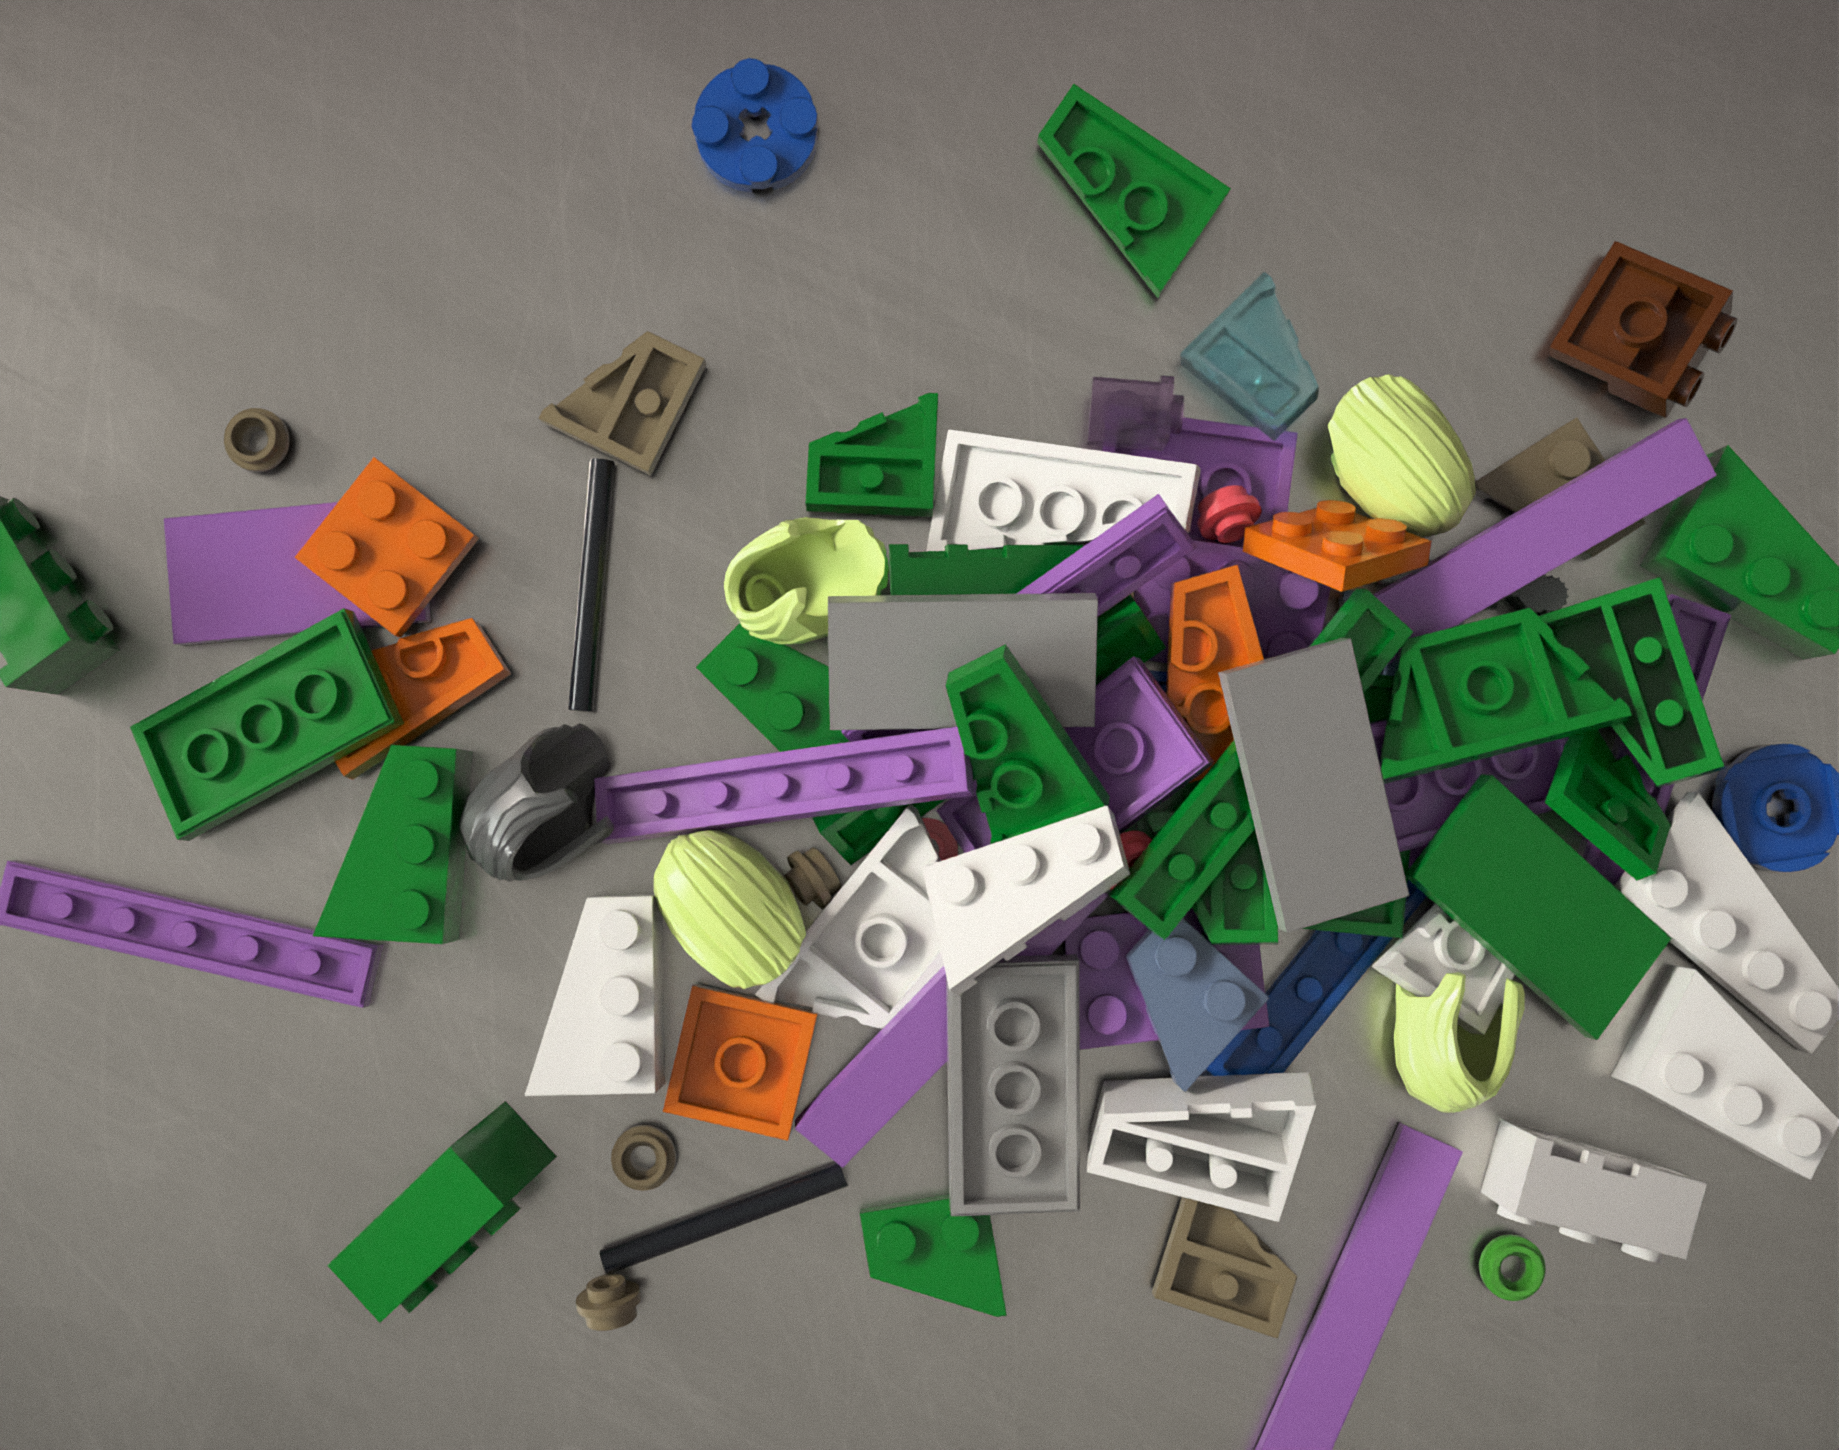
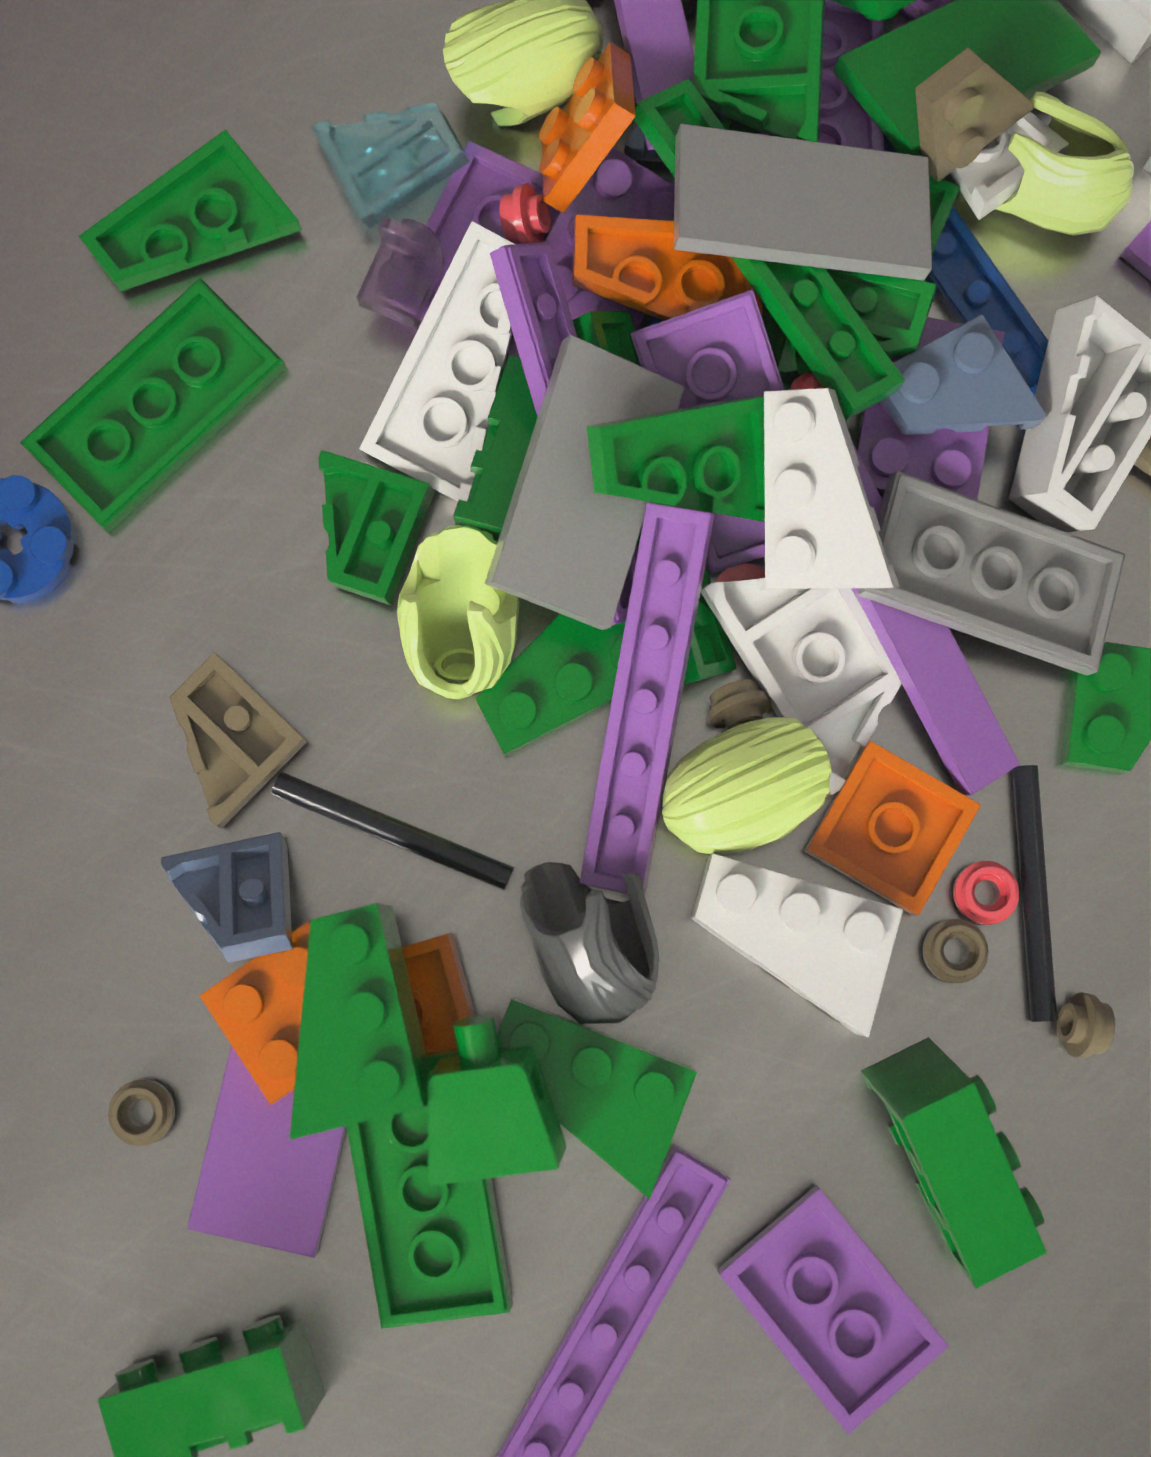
camera: 75 degrees left, 5 degrees down
none -> green tile [20,277,287,534]
none -> sand blue wing [161,832,293,963]
none -> green wedge [289,903,430,1140]
none -> green torso [427,1015,566,1186]
none -> medium lavender plate [717,1185,949,1434]
none -> dark tan wing [915,48,1033,182]
none -> coral plate [953,861,1019,925]

